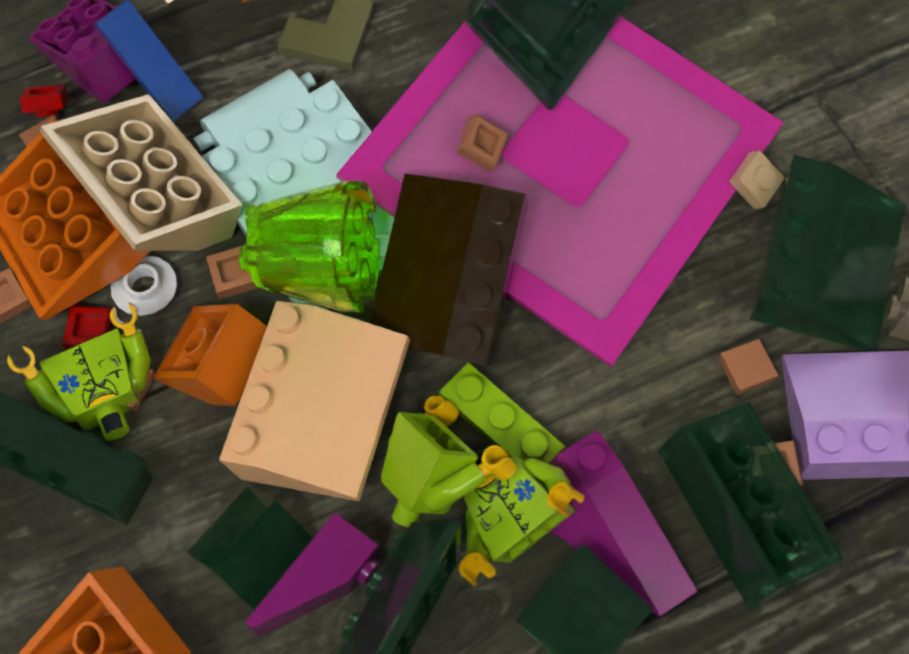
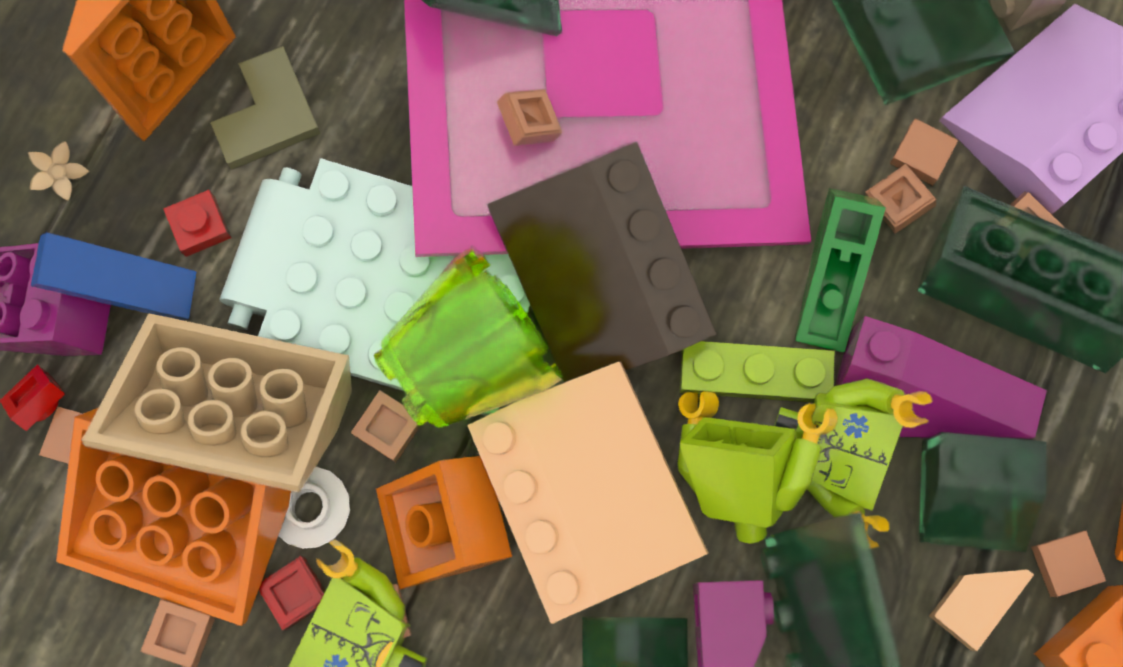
camera: 40 degrees left, 10 degrees up
none -> plate [163,190,231,257]
none -> green slope [795,188,886,352]
none -> nougat tile [865,164,936,234]

